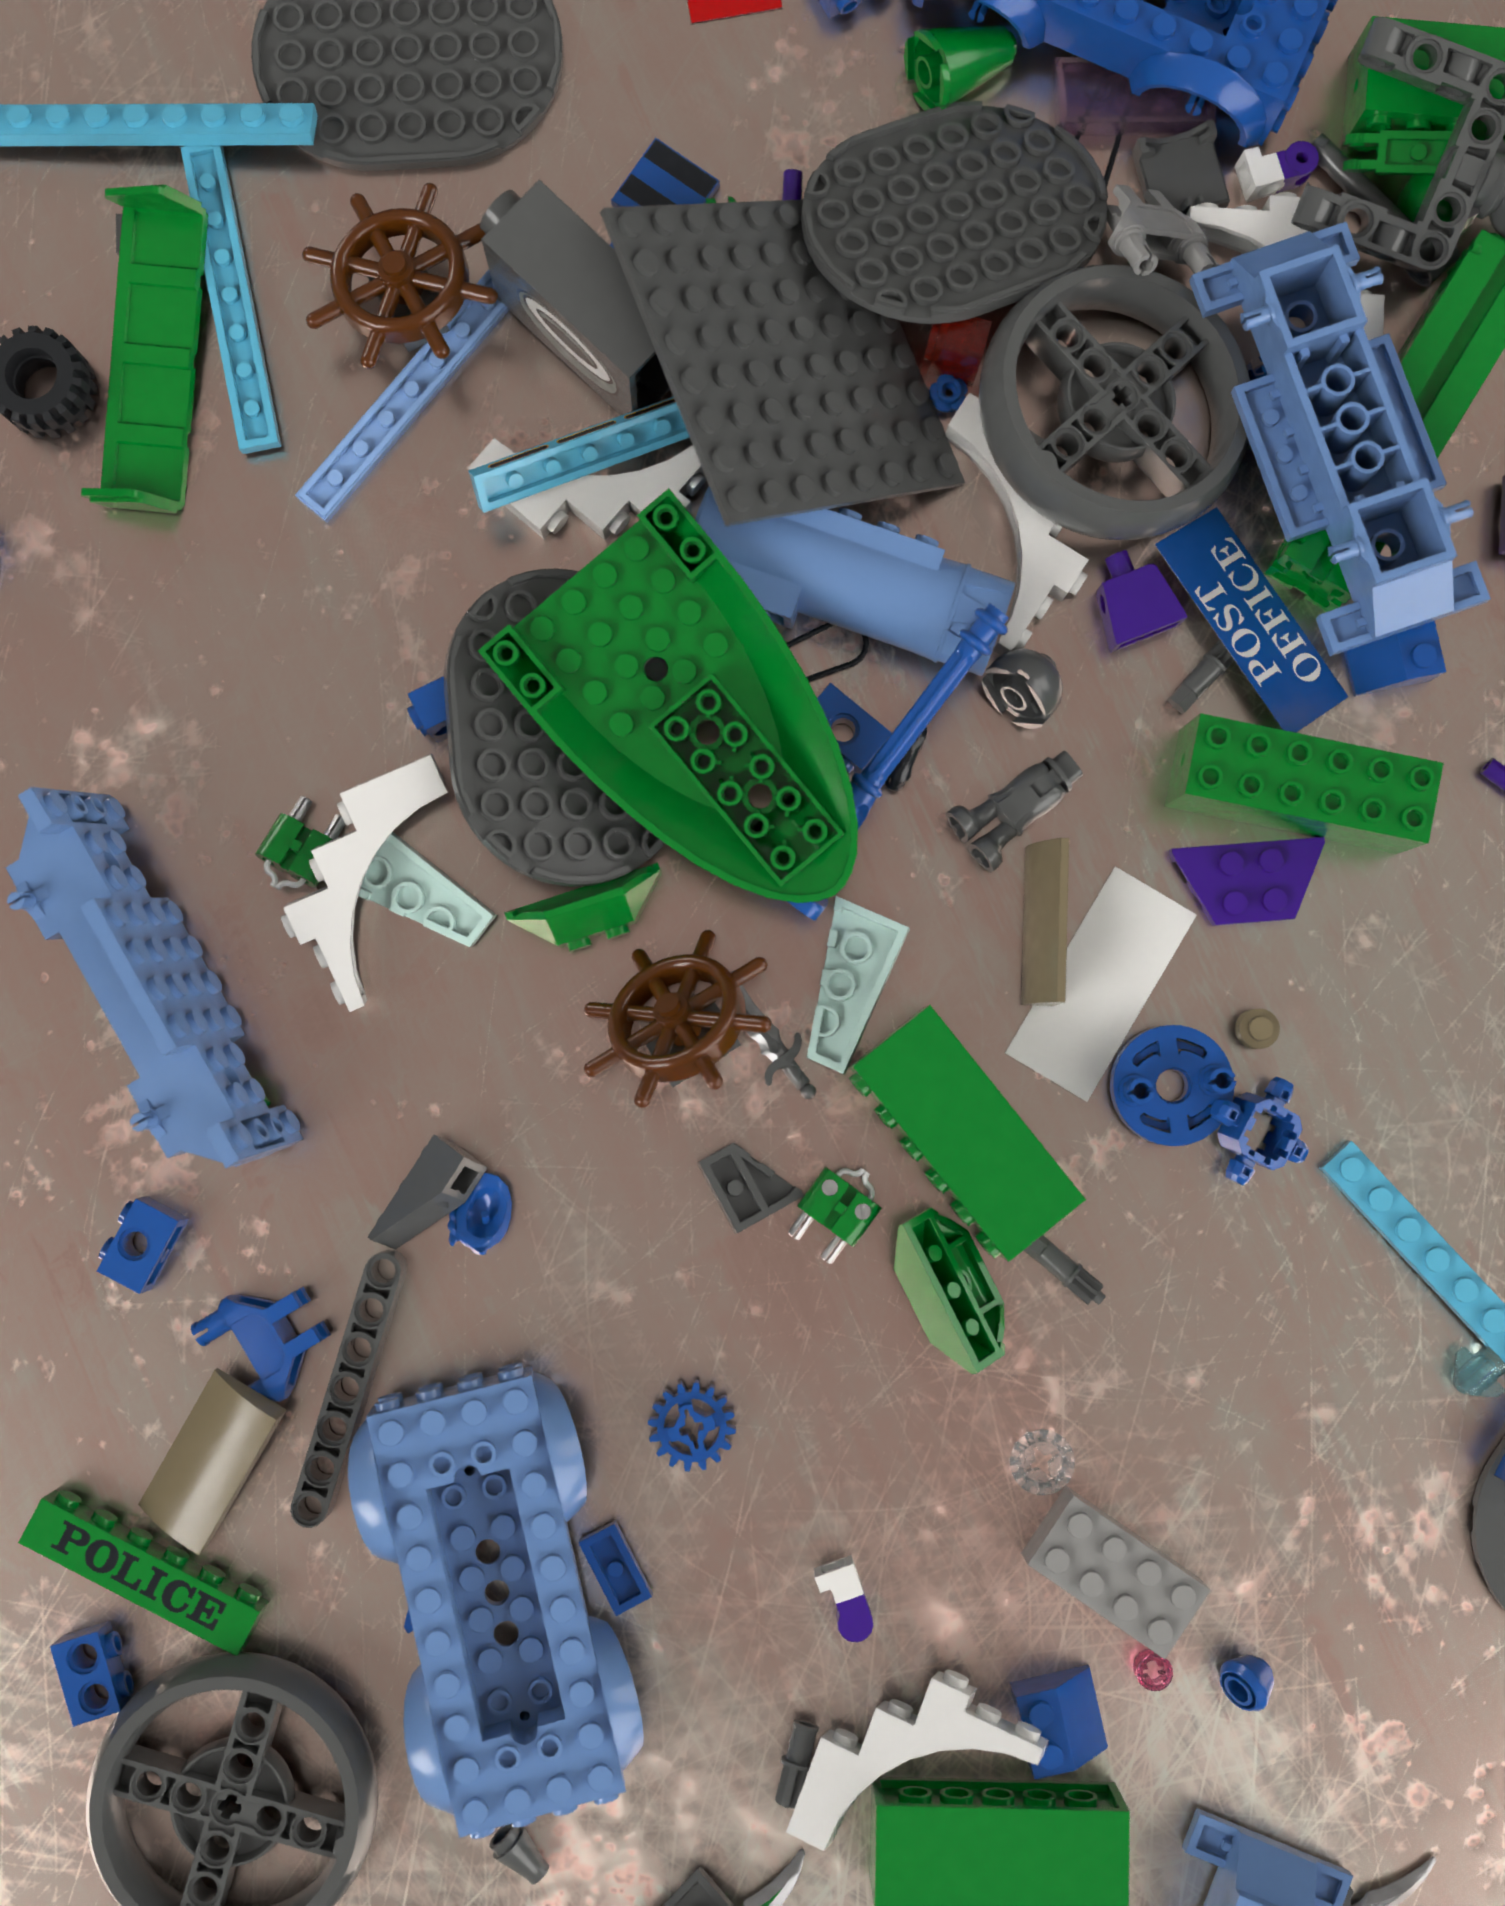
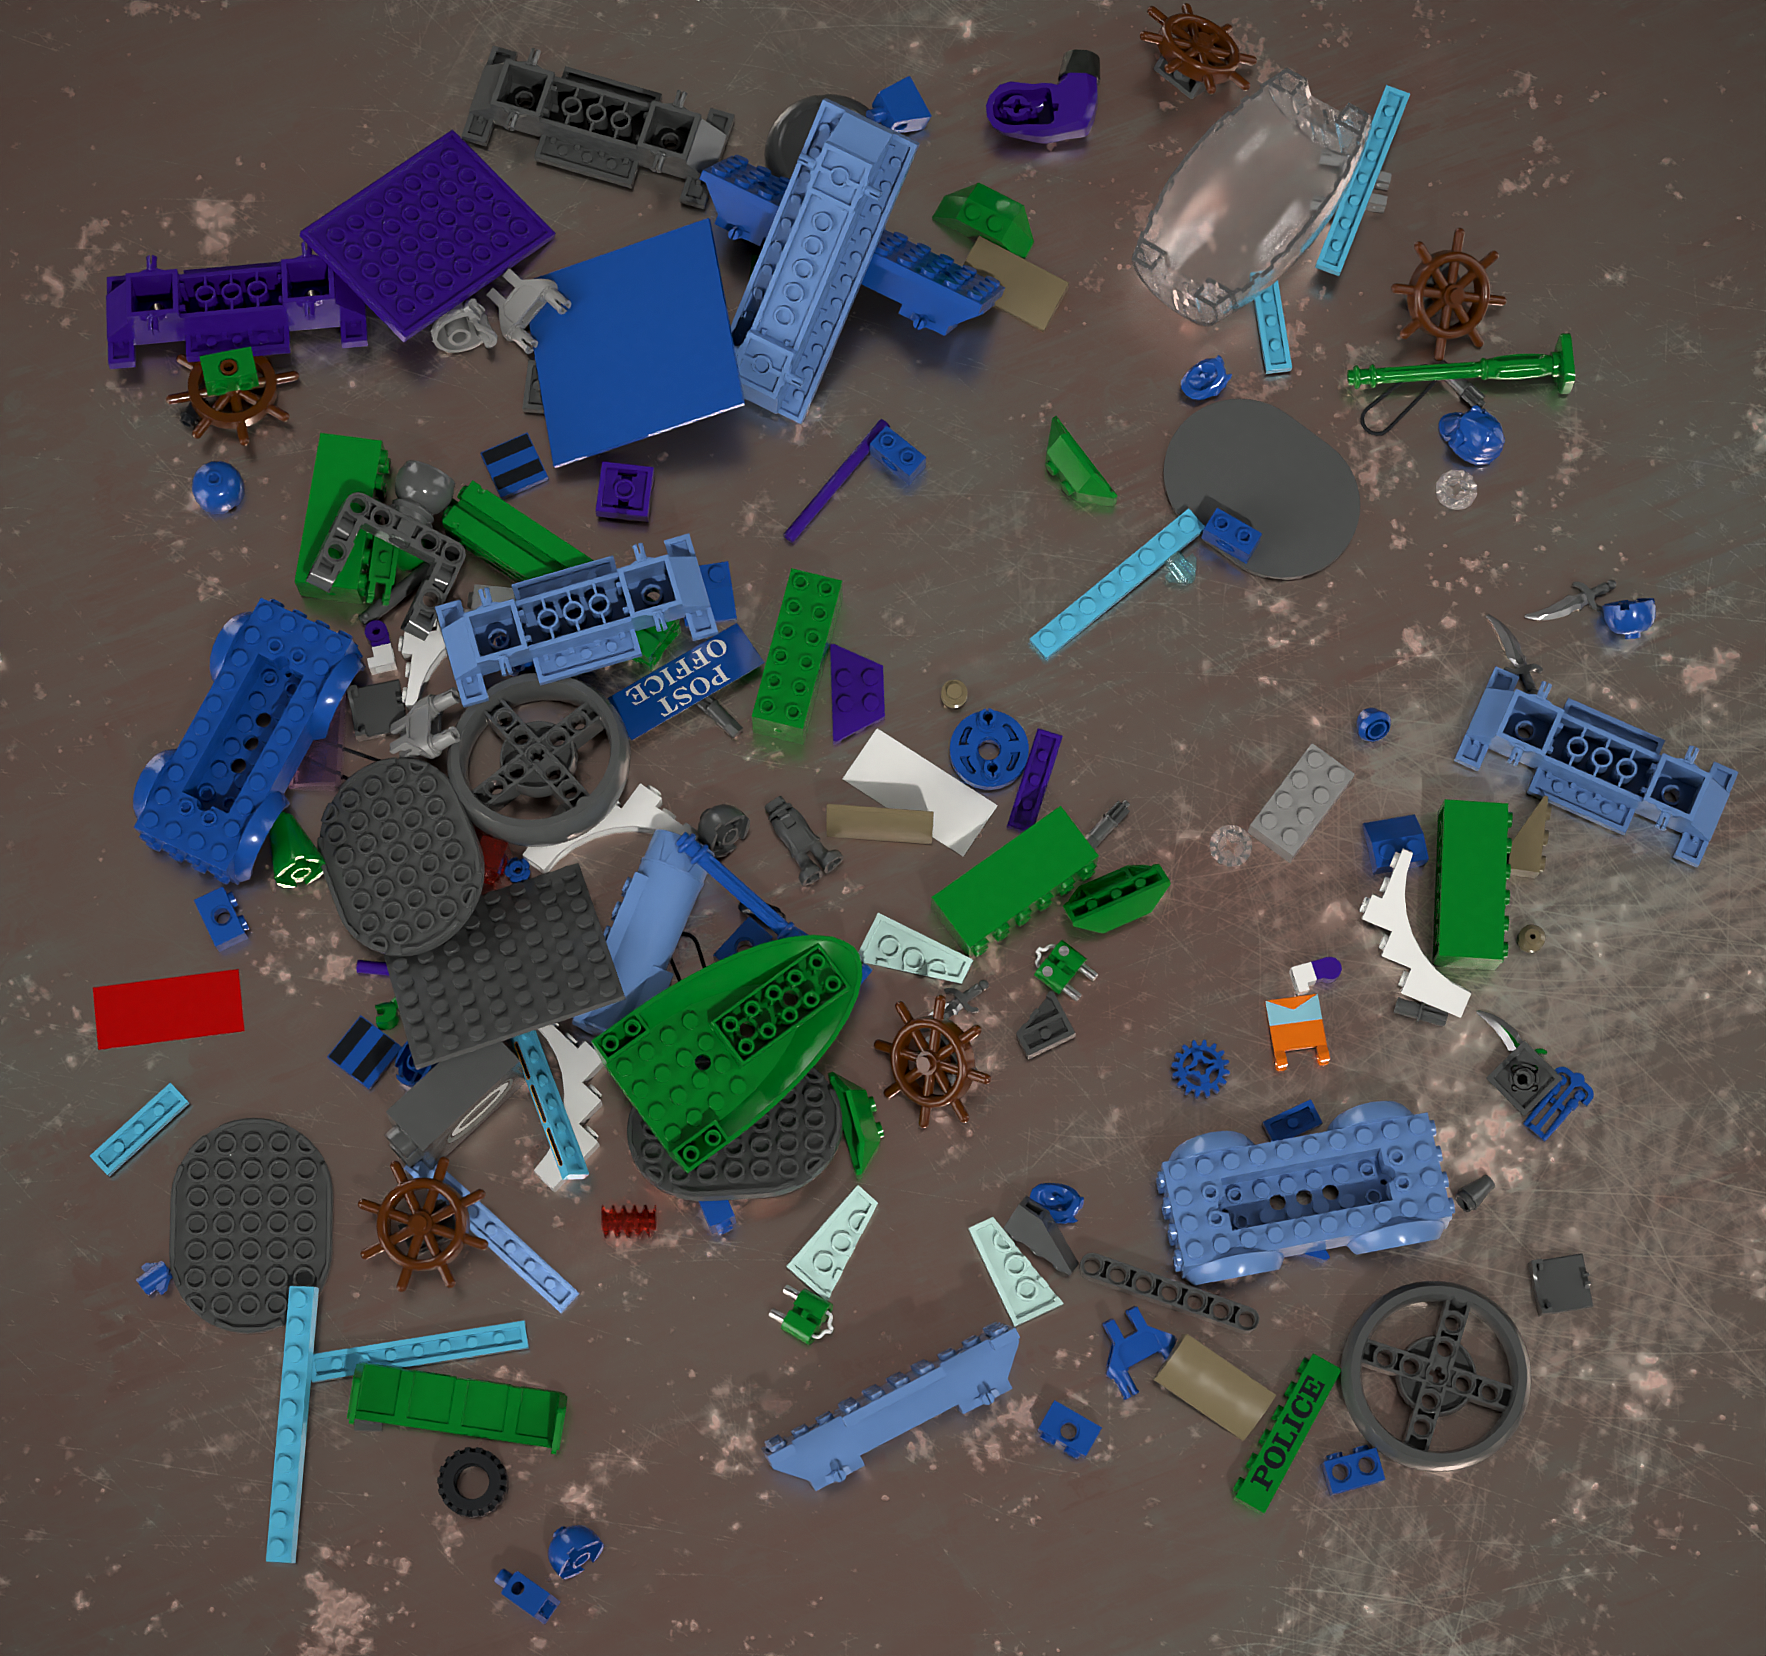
camera: 85 degrees left, 10 degrees down
white arch [281,754,449,1012] -> none
dark purple torso [1096,550,1187,653] -> none
clear pink bush [1133,1649,1173,1691] -> none
blue piece [1210,1077,1309,1186] -> none
none -> clear red piece [601,1205,657,1239]
none -> light aqua wing [968,1217,1064,1327]
none -> dark purple tile [1007,728,1063,832]
none -> orange flag [1265,994,1330,1072]

